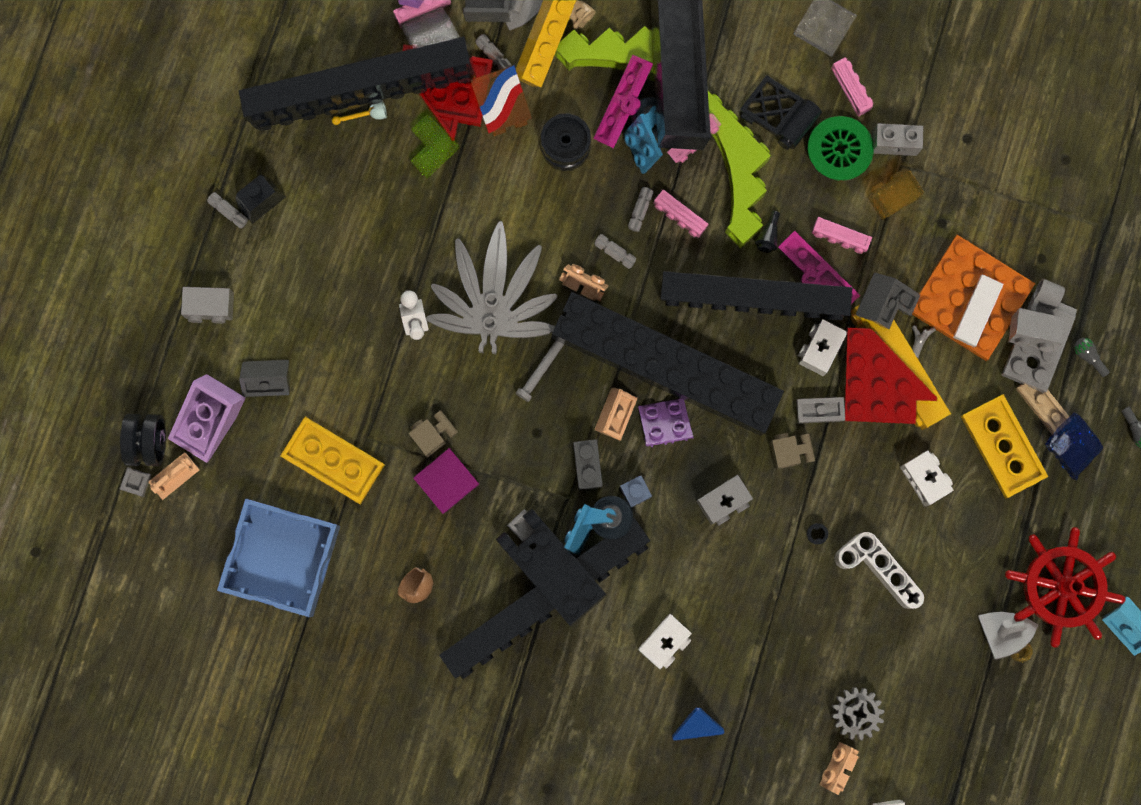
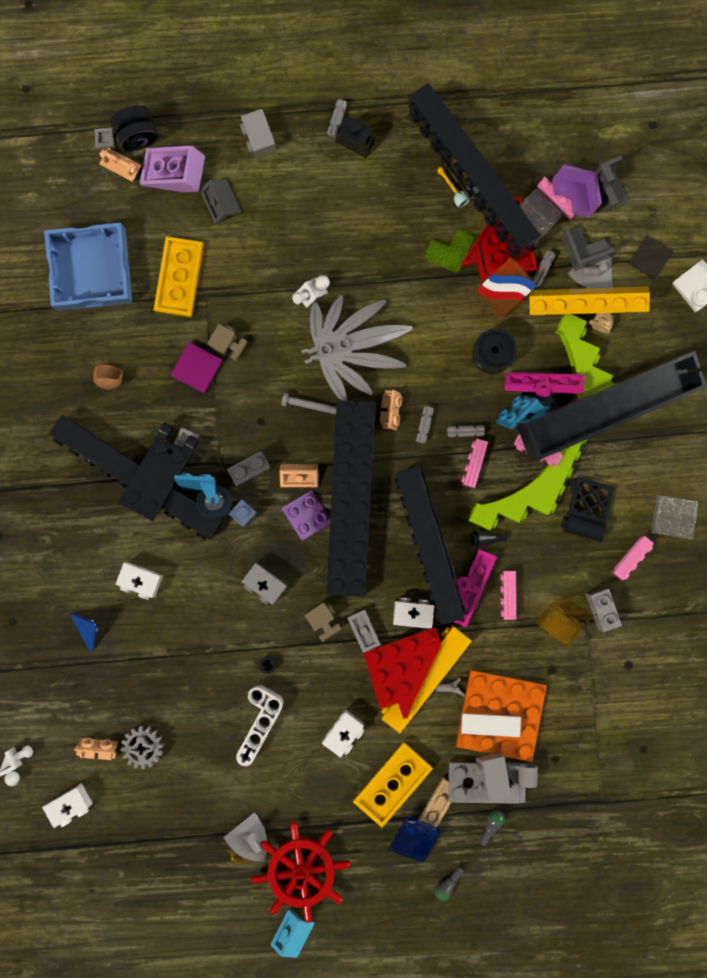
camera: 75 degrees right, 5 degrees up
green piece [808,116,874,180] -> none
dark grey panel [856,273,920,329] -> none

